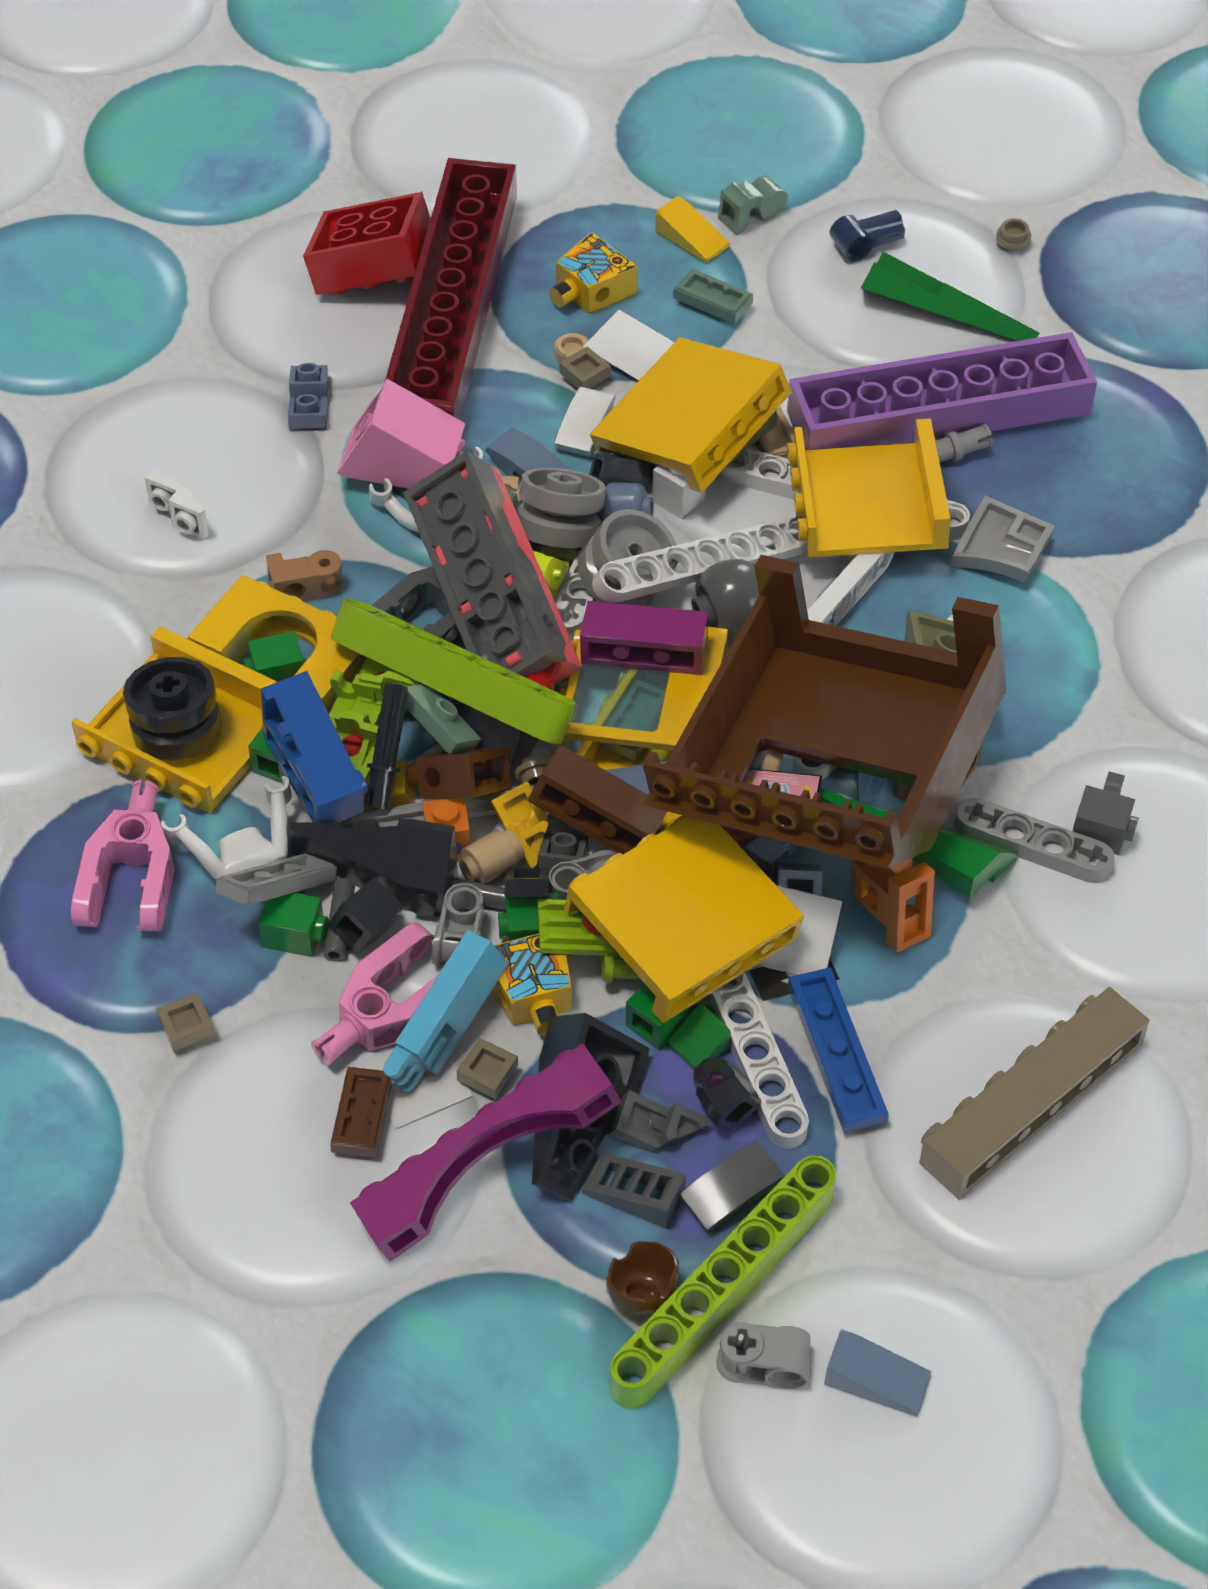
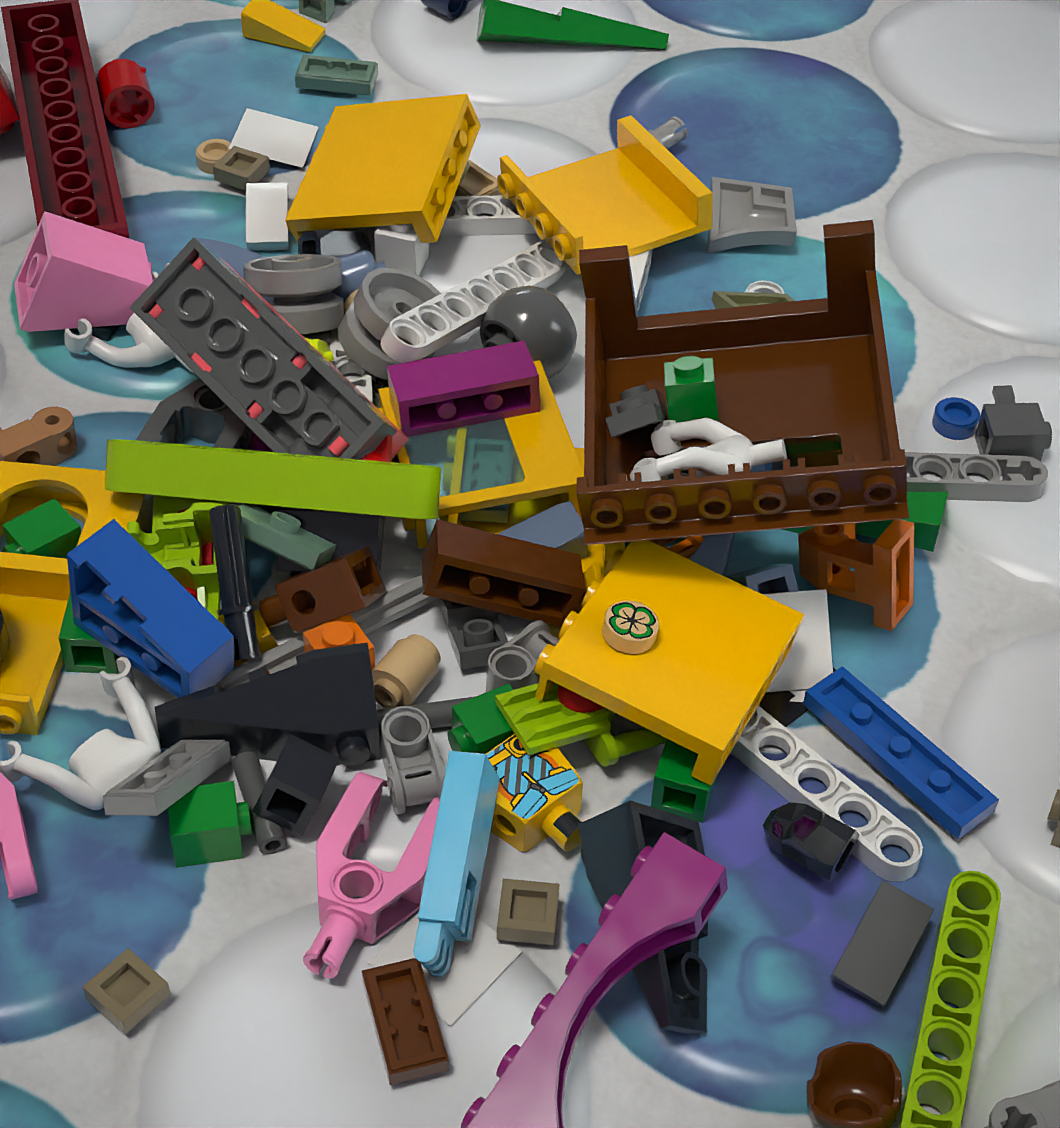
camera: 25 degrees left, 5 degrees down
yellow slope [489,781,549,868] -> none
black tile [505,868,549,897] -> none
dark tan plate [515,755,550,785] -> none
yellow torso [549,232,637,313] -> none
dark grey slope [582,1152,686,1228] -> none
dark grey slope [609,1090,710,1152] -> none
green slope [667,1004,731,1069] -> none
medium lavender brick [787,332,1097,450] -> none
none -> red piece [96,59,155,128]
none -> tan tile [602,601,659,654]
none -> dark grey slope [605,385,666,438]
none -> white piece [630,418,787,482]
none -> green brick [664,356,719,423]
none -> blue tile [932,397,980,440]

